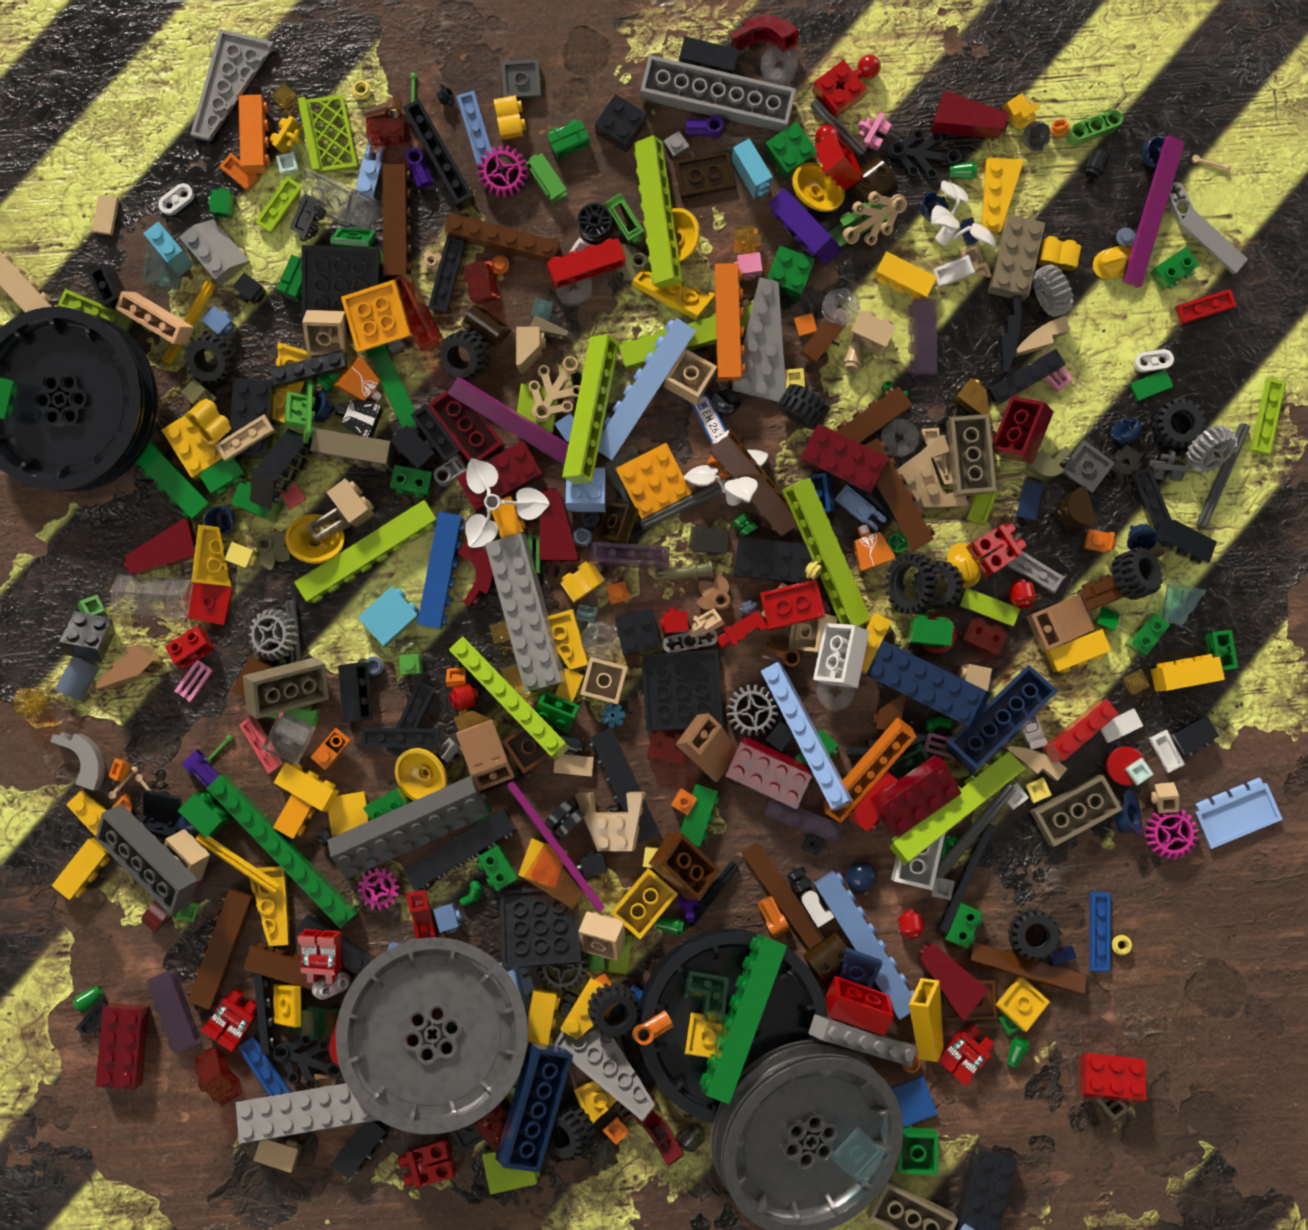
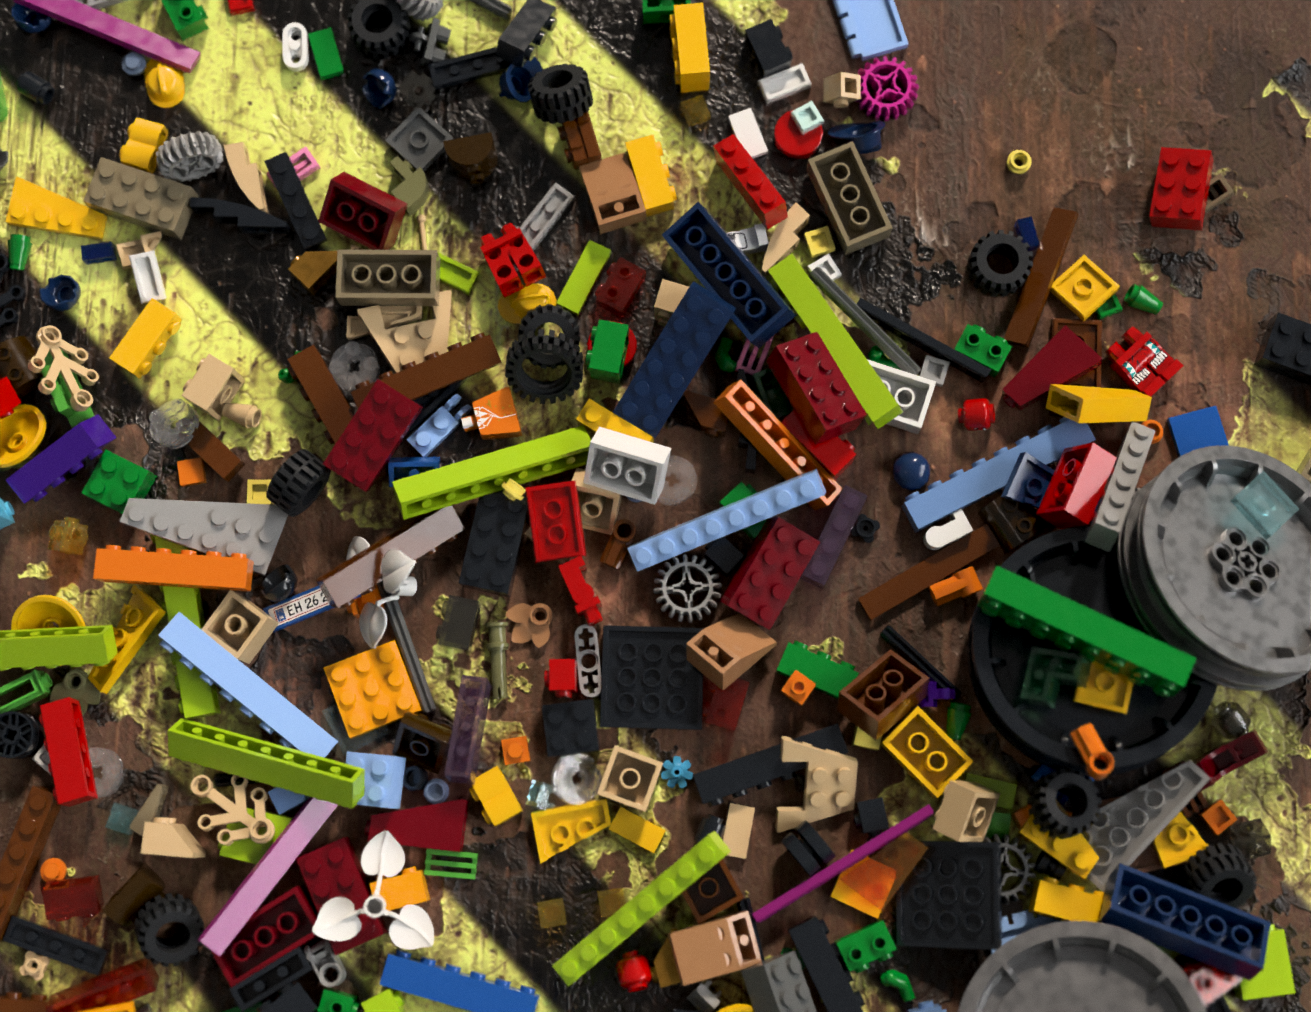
camera: 85 degrees left, 5 degrees down
orange plate [446,667,467,687] -> none
dark red arch [458,539,494,608] -> none
light grey brick [485,533,566,692] -> none
green brick [535,691,580,733] -> none
tan slope [688,608,724,637] -> none
green wheel [732,512,758,537] -> none
bright pink brick [734,252,762,281] -> none
sand blue plate [739,600,757,616] -> none
black wheel [787,866,813,893] -> none
green wheel [887,533,908,555] -> none
green brick [895,1127,939,1175] -> none
clear purple brick [907,299,937,378] -> none
white plant [931,181,997,250] -> none
red head [1009,579,1036,609] -> none
dark blue tile [1016,479,1044,521] -> none
orange bracket [1084,529,1116,553] -> none
blue tile [1089,892,1111,972] -> none
green slope [1094,607,1120,632] -> none
green brick [1125,613,1170,656] -> none
clear light blue wing [1162,584,1206,625] -> none

